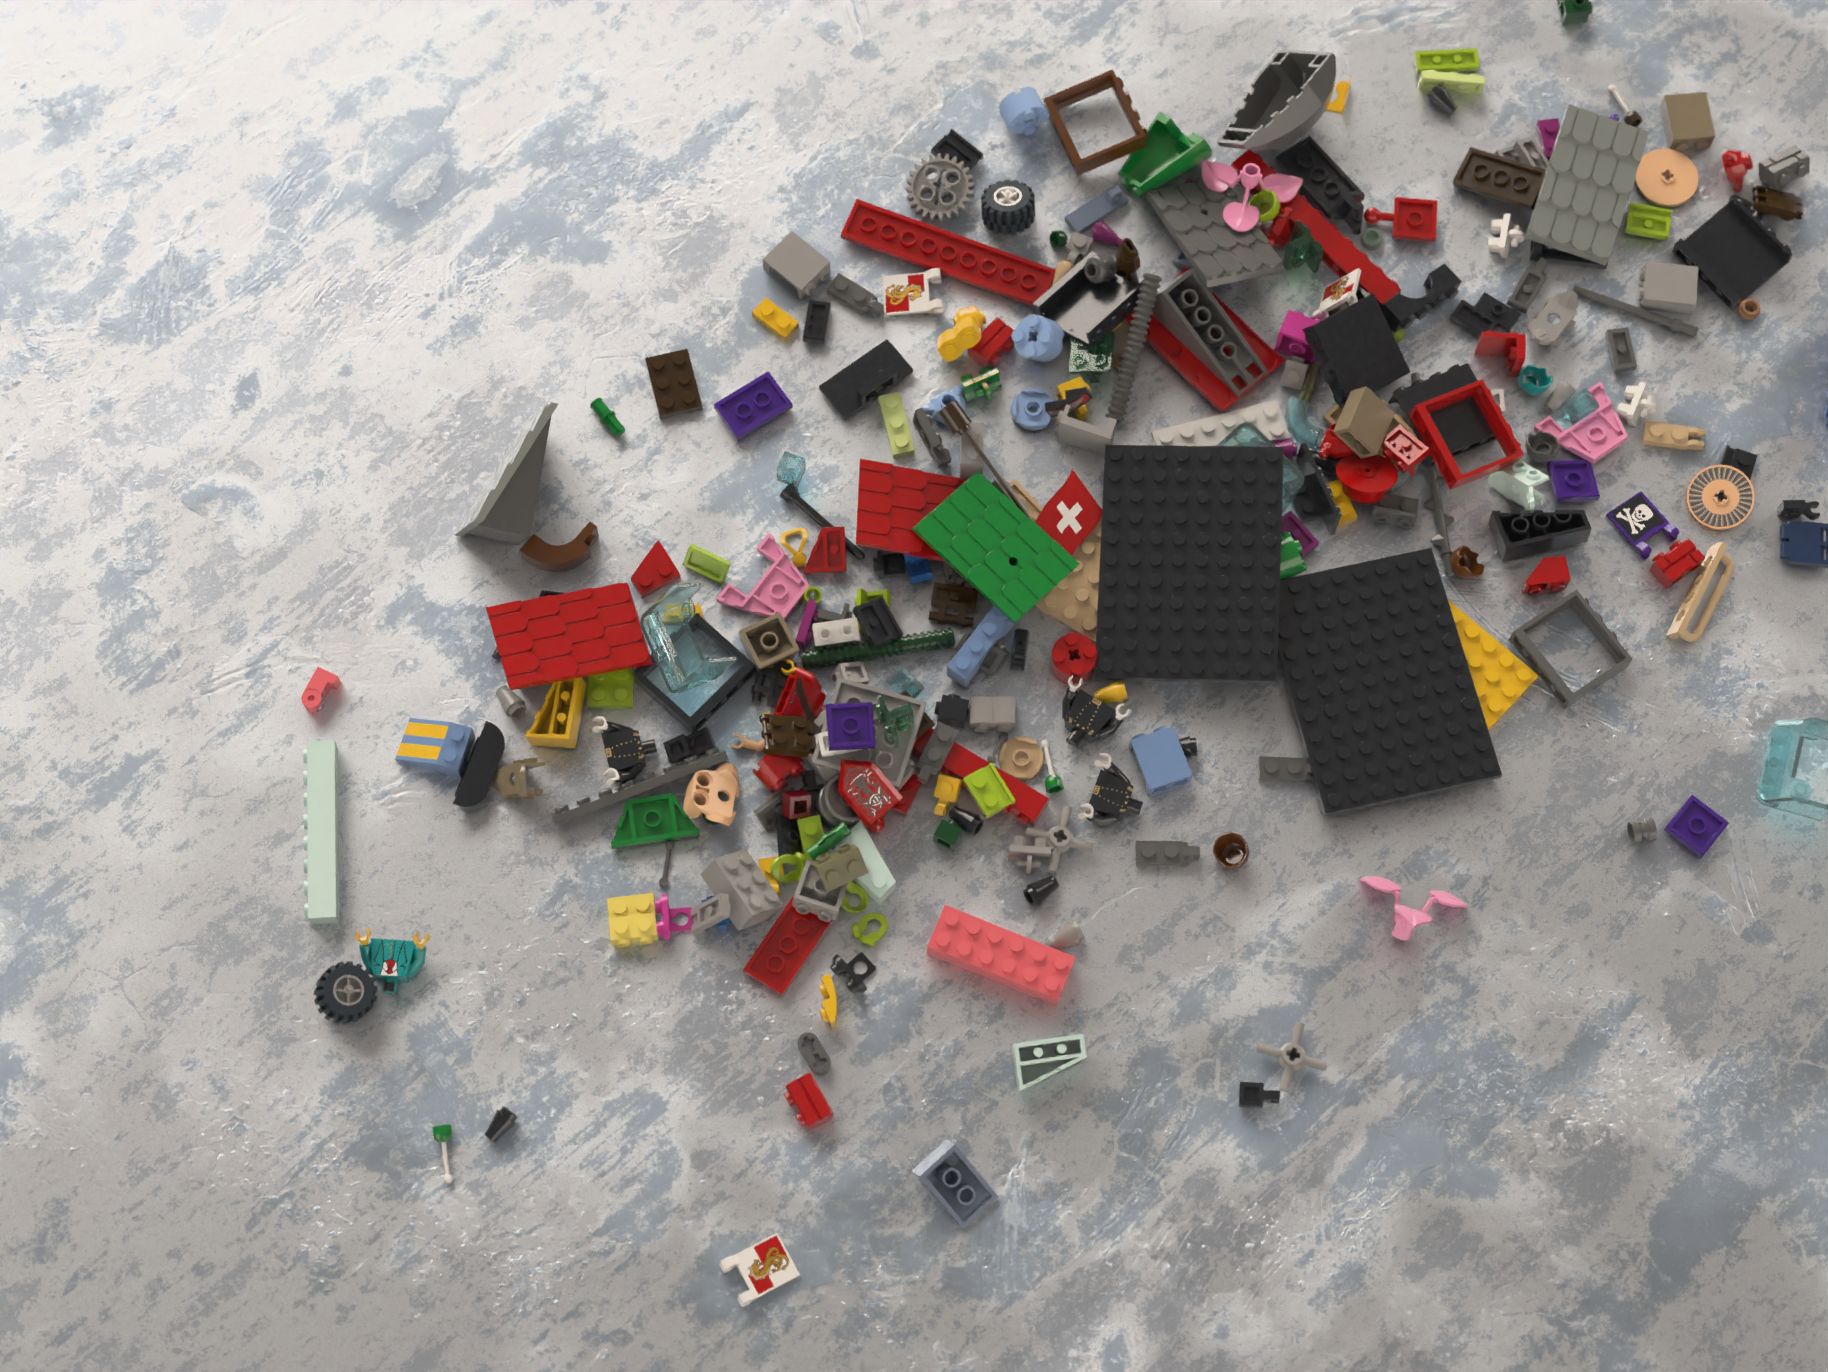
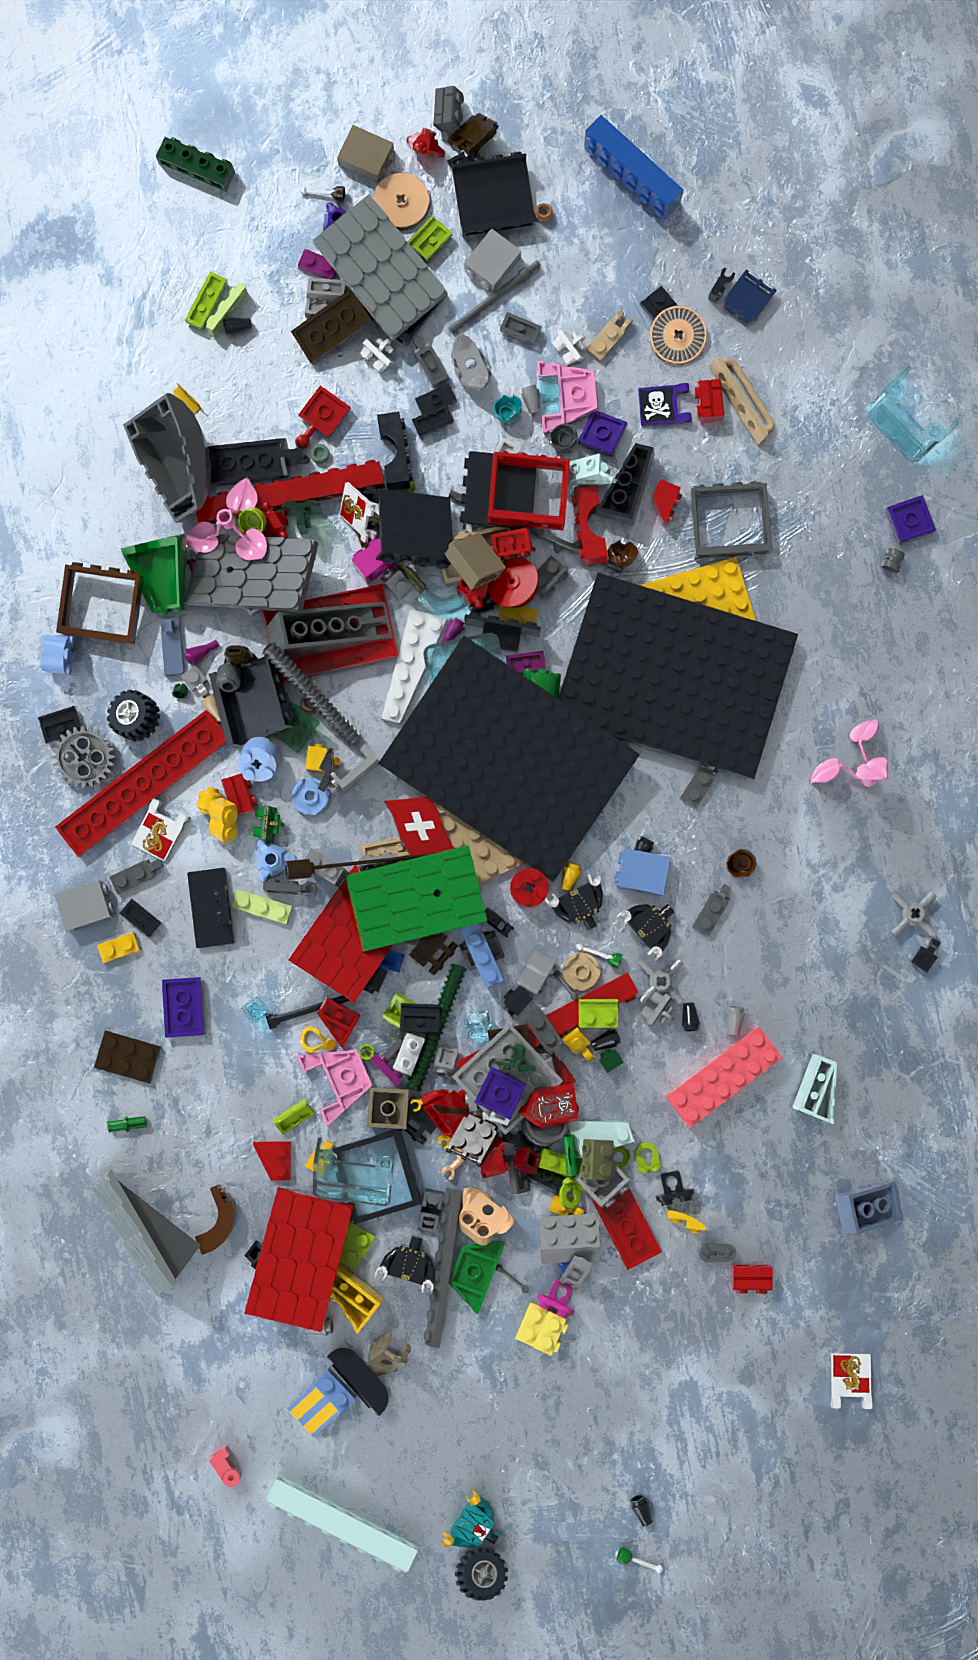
camera: 55 degrees left, 15 degrees up
red bracket [1474,331,1526,378] -> none
none -> red arch [571,486,608,566]

